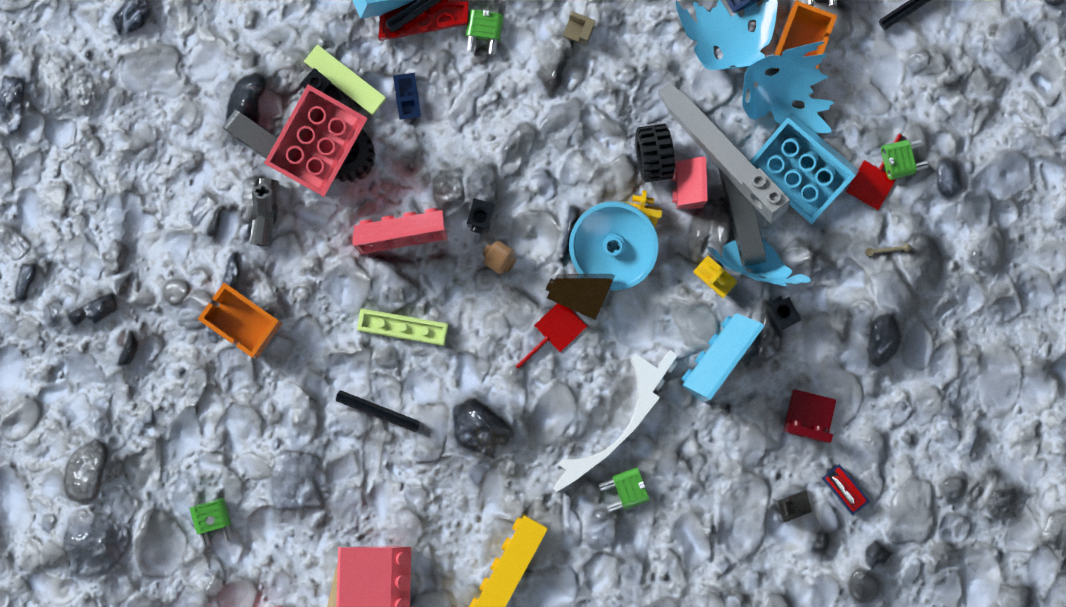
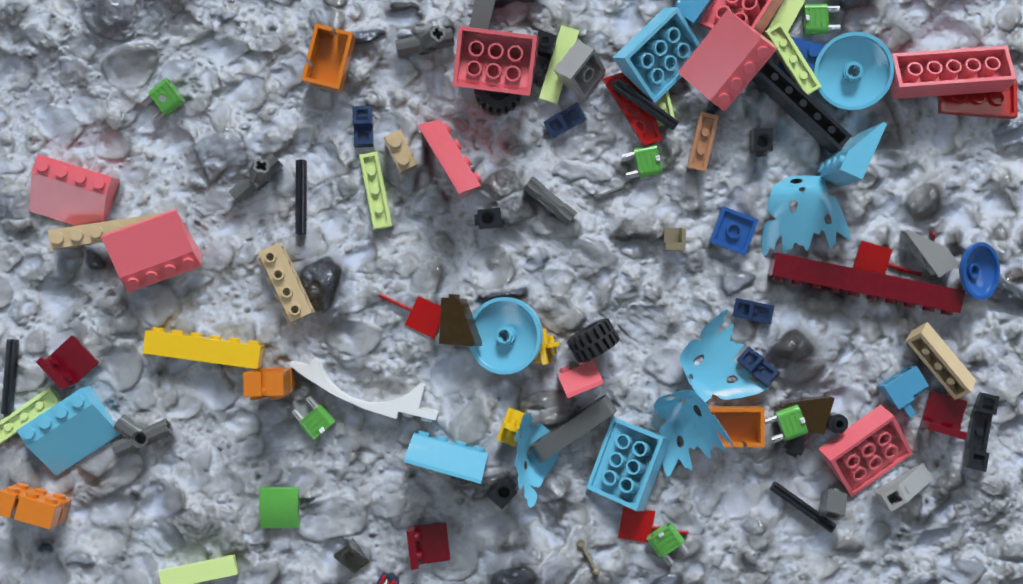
camera: 70 degrees right, 5 degrees up
medium nougat head [482,241,517,274] -> none
light grey piece [658,83,790,224] -> none
none -> dark grey piece [229,153,283,204]
none -> orange piece [243,368,295,400]
none -> tan brick [258,243,315,322]
none -> bright green slope [259,487,300,528]
none -> dark blue slope [352,106,374,148]
none -> tan brick [383,129,419,175]
none -> dark grey axle [523,176,577,225]
none -> light grey slope [554,41,606,100]
none -> dark grey hinge [594,182,631,201]

